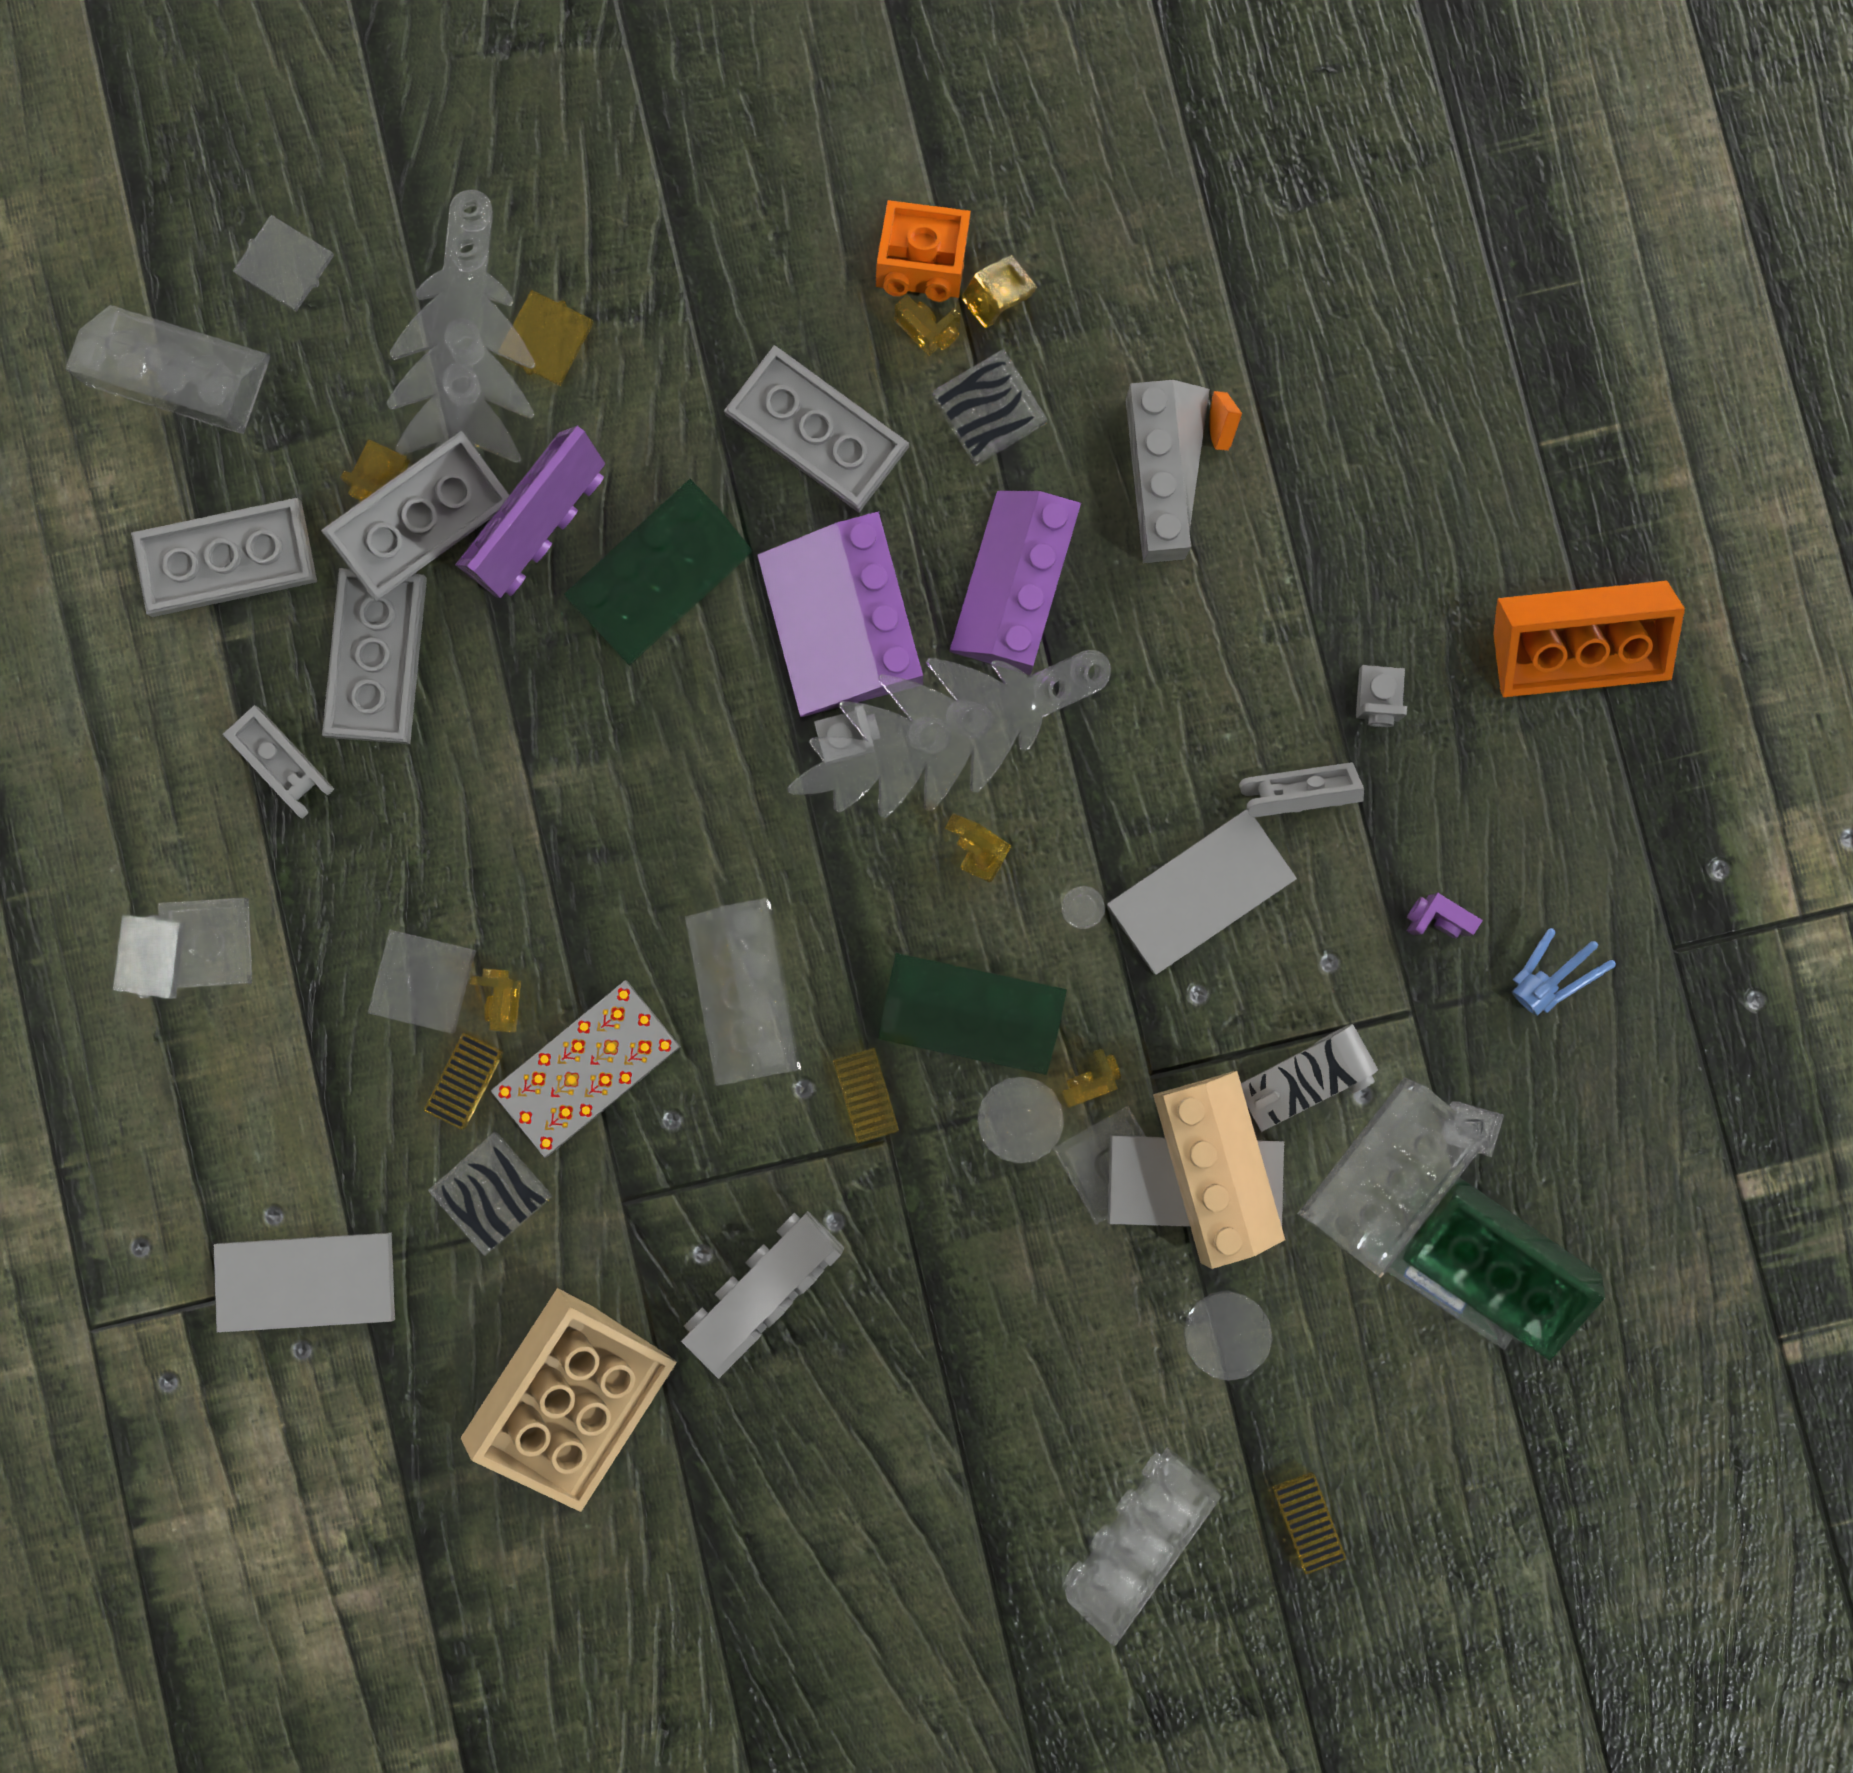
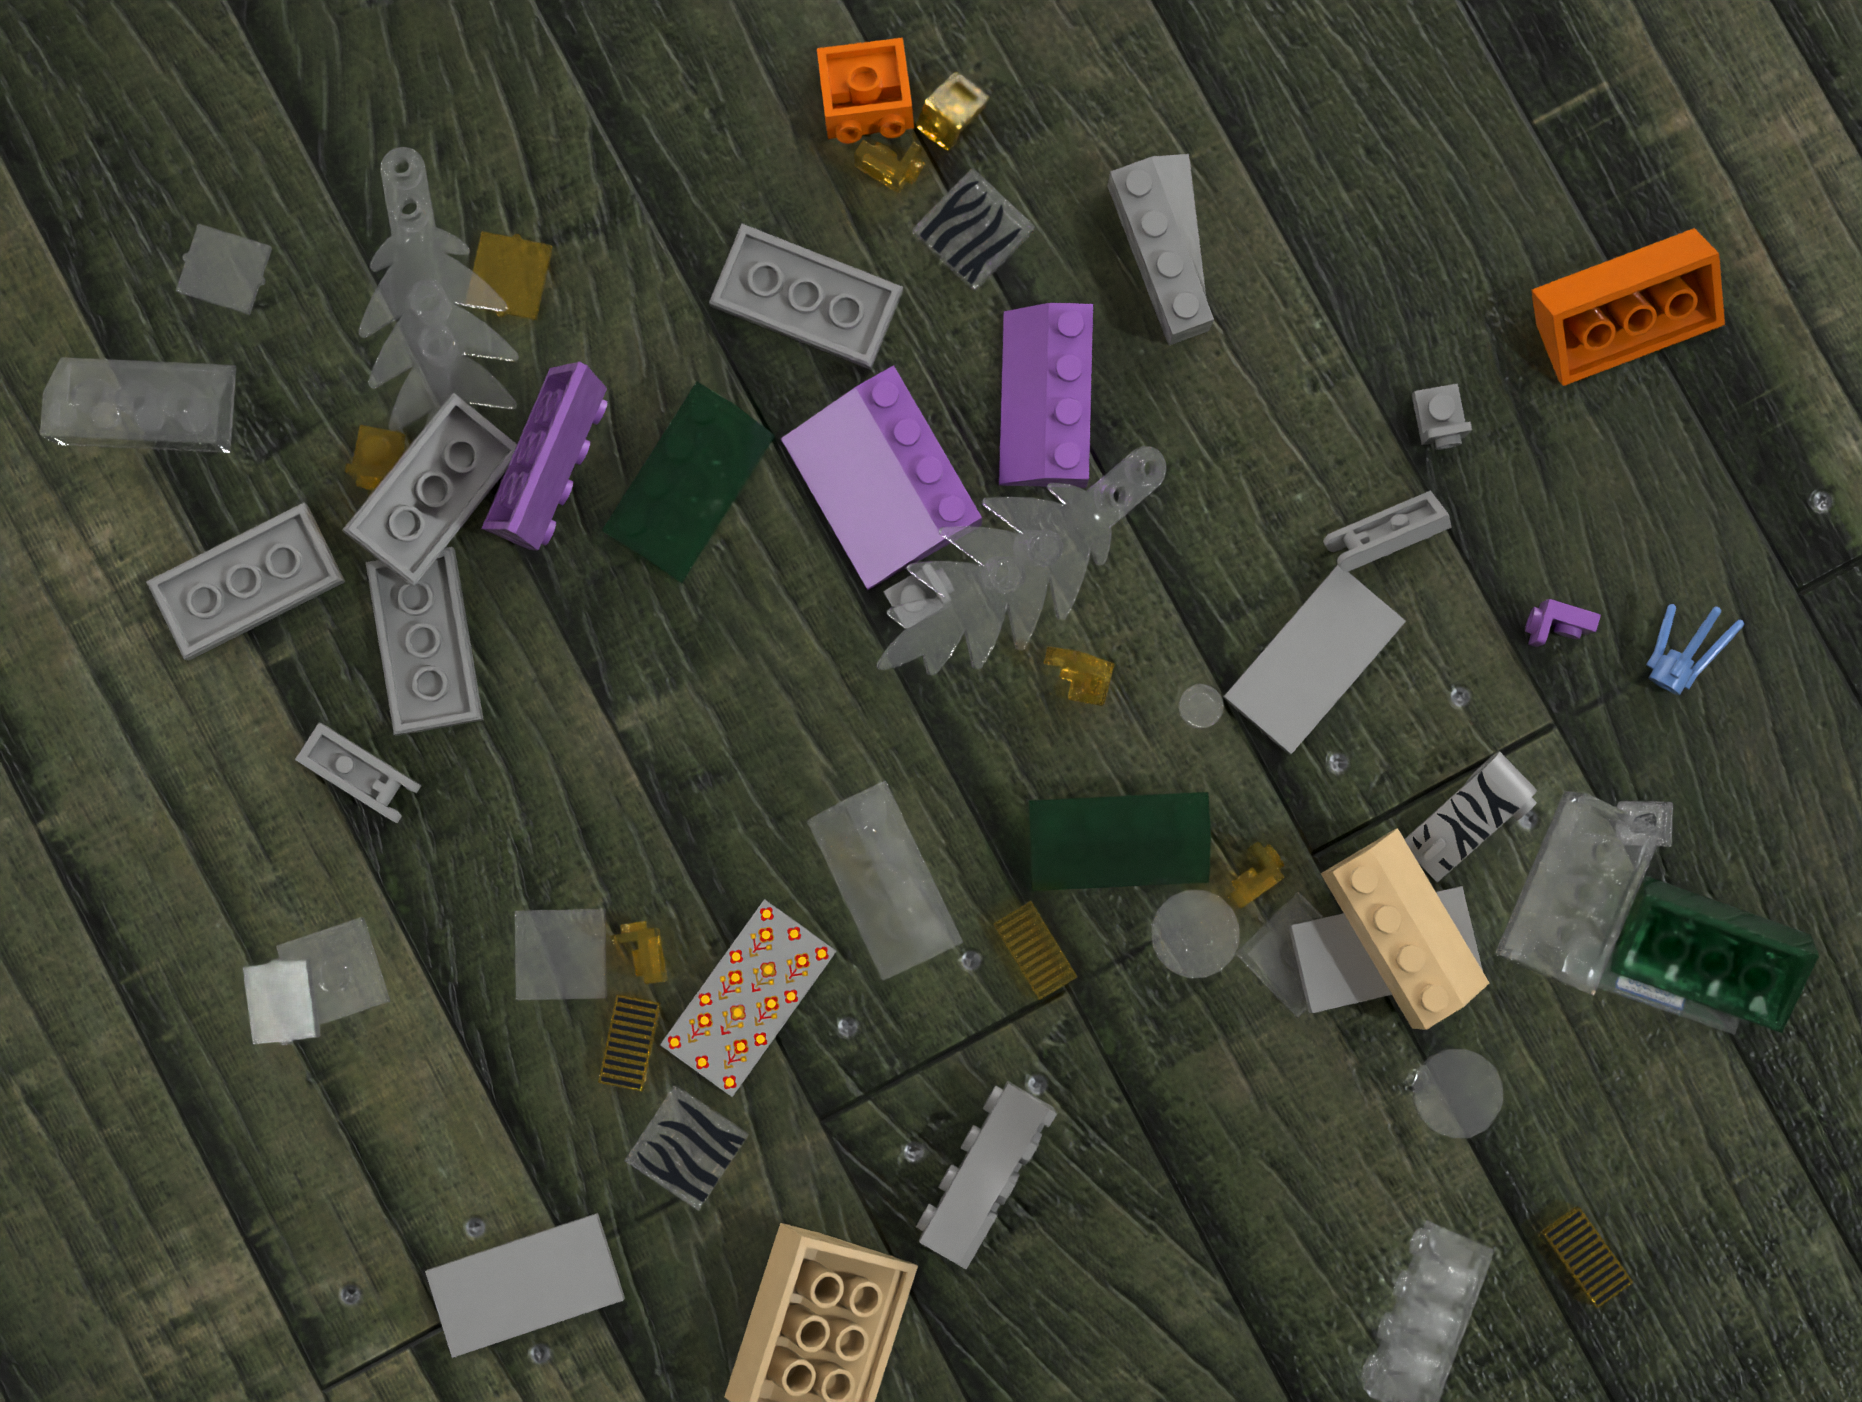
camera: 10 degrees left, 0 degrees up
orange tile [1209,391,1242,451] -> none

